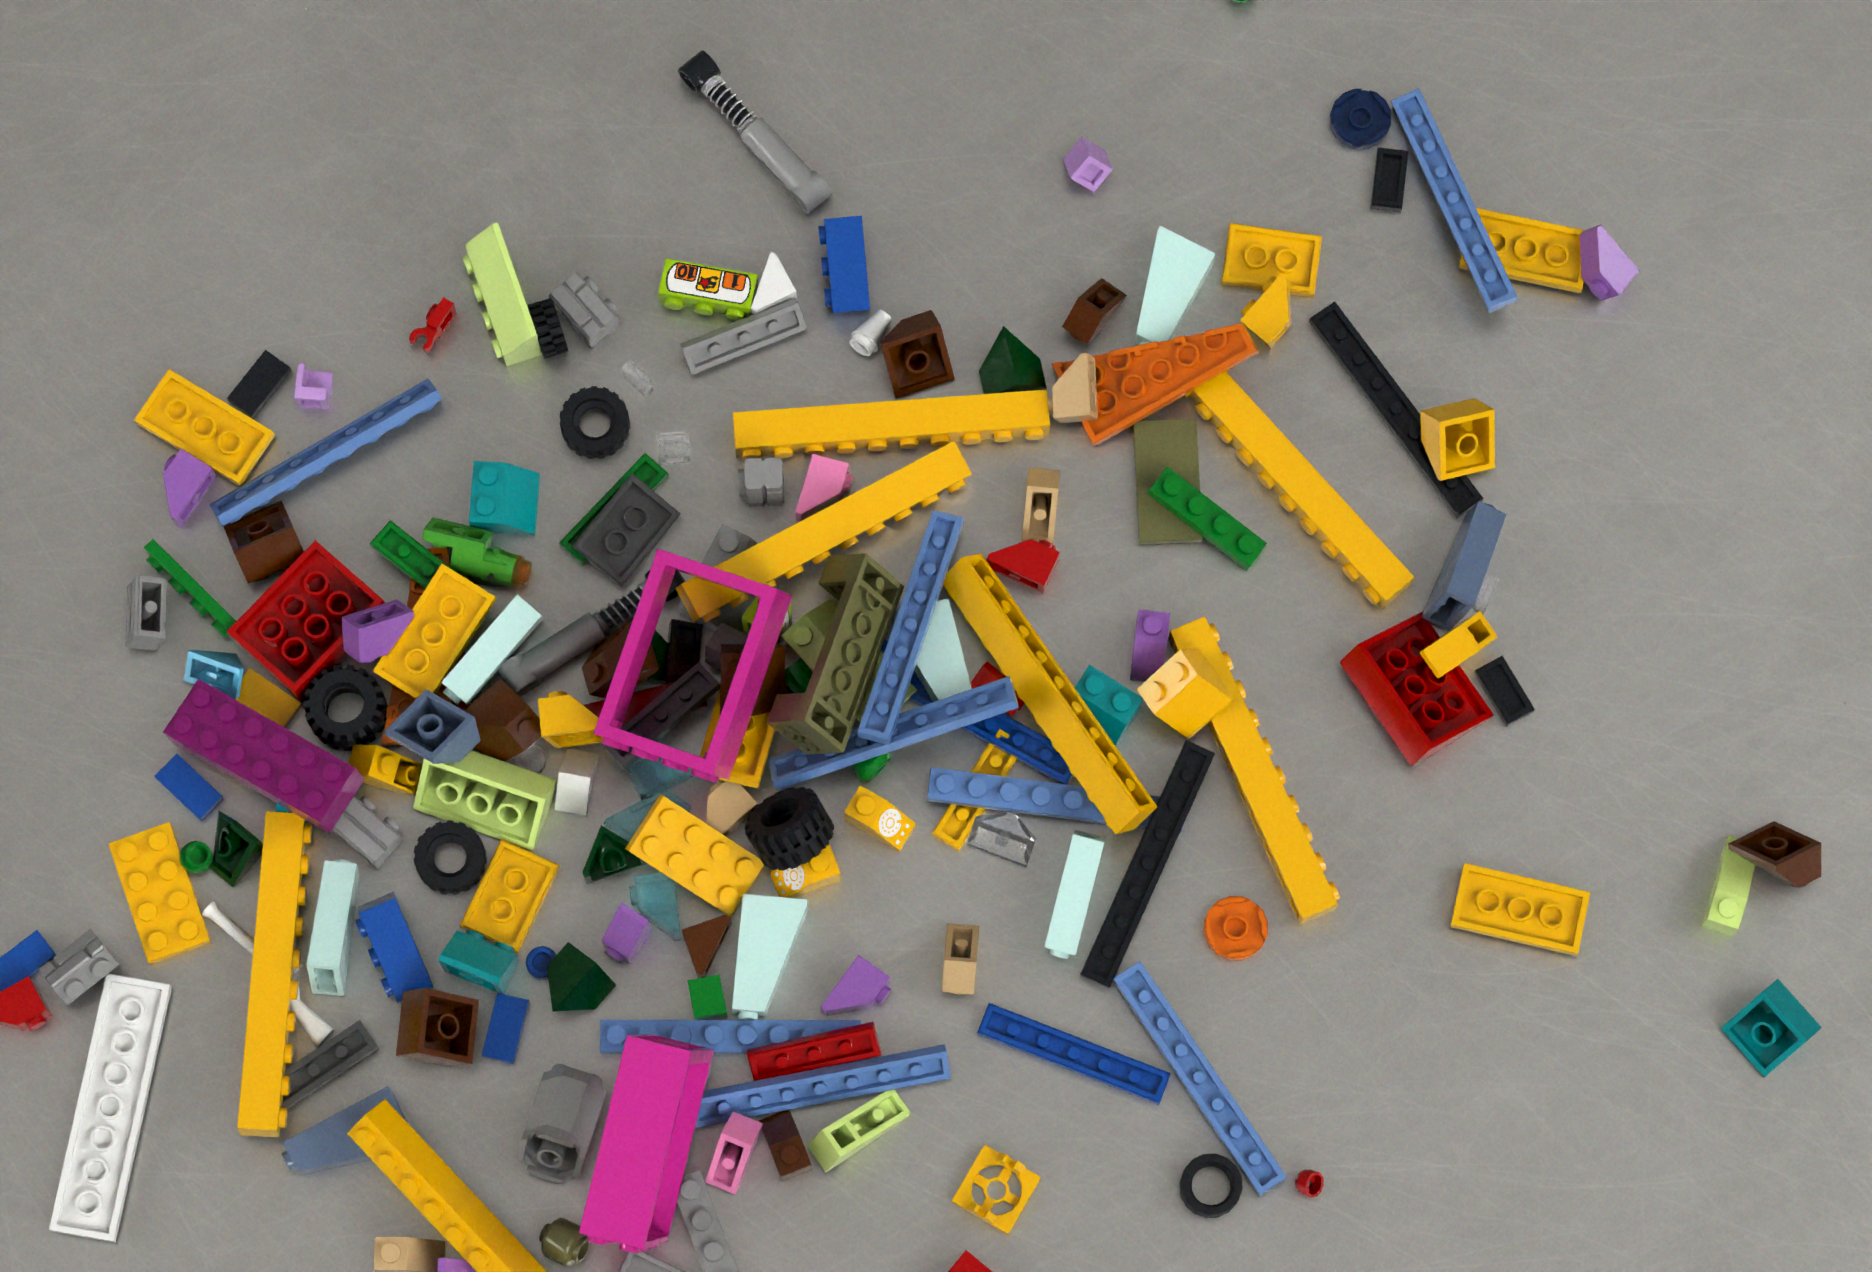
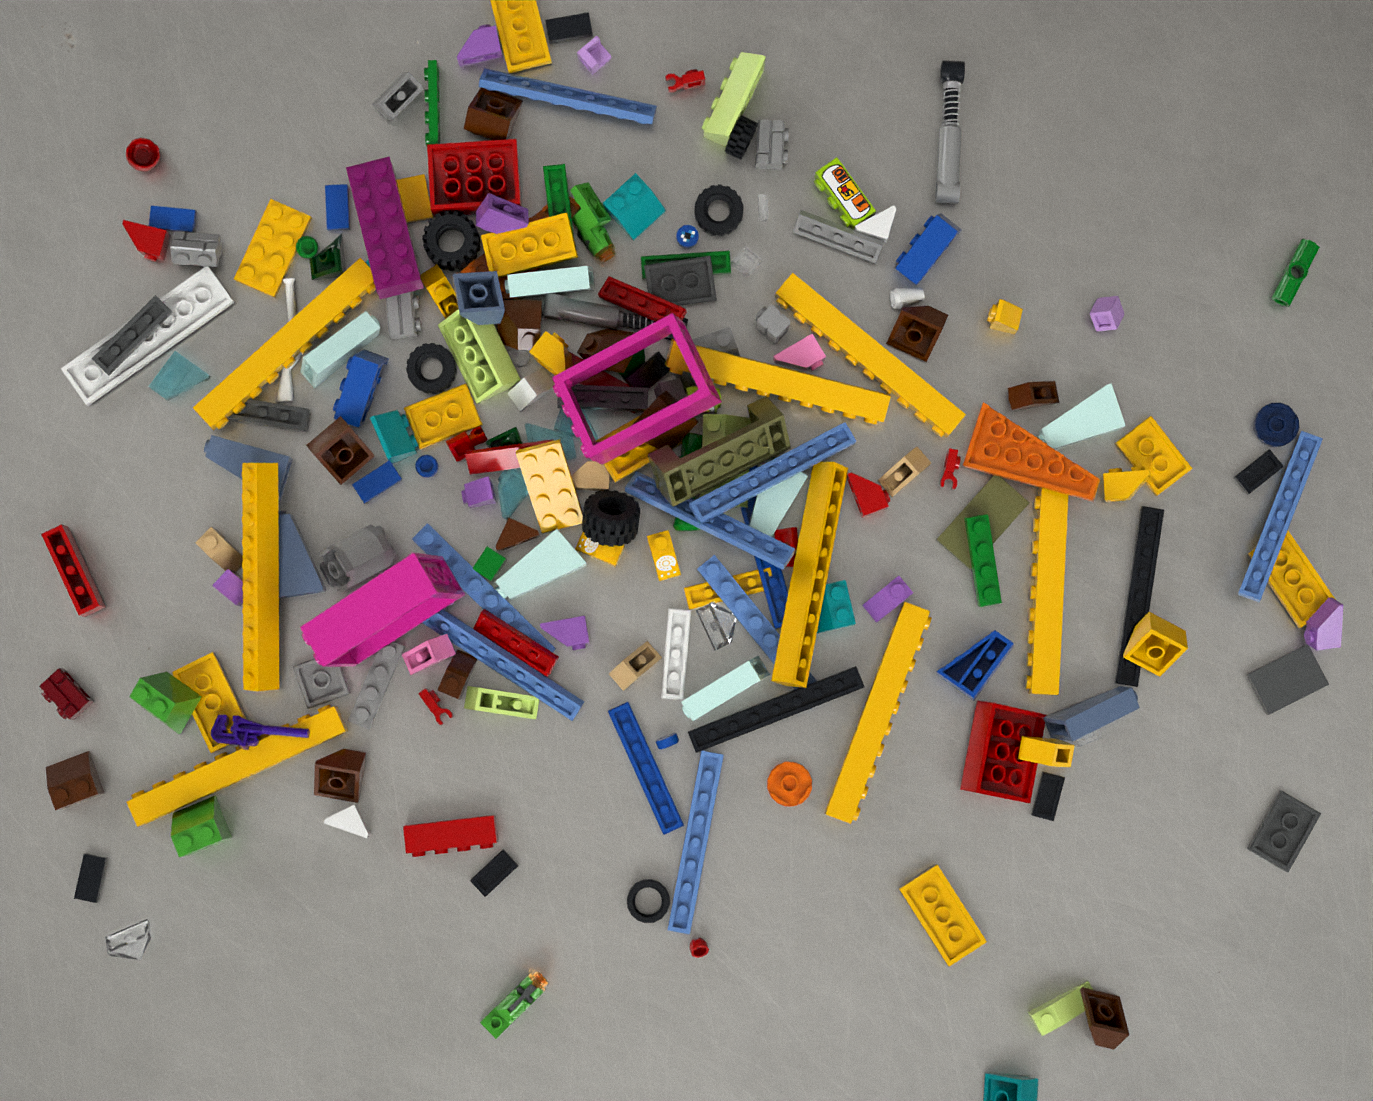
camera: 45 degrees right, 10 degrees up
medium azure slope [184,650,244,699] -> none
olive head [539,1218,590,1266] -> none
dark green slope [546,942,616,1012] -> none
yellow piece [952,1144,1041,1235] -> none
dark green slope [979,326,1047,394] -> none
tan slope [1048,353,1098,423] -> none
yellow slope [1137,648,1234,739] -> none
none -> dark grey plate [92,295,173,375]
none -> clear light blue wing [148,351,211,401]
none -> sand blue slope [279,511,326,598]
none -> red plate [418,688,453,725]
none -> red plate [445,426,488,462]
none -> red tile [465,439,554,475]
none -> red tile [598,276,687,322]
none -> blue tile [655,733,679,750]
none -> white tile [661,608,691,700]
none -> blue tile [676,225,699,248]
none -> blue wedge [936,630,1014,701]
none -> red plate [940,448,961,490]
none -> yellow slope [987,299,1023,334]
none -> dark grey tile [1247,644,1329,715]
none -> dark grey tile [1247,790,1321,872]

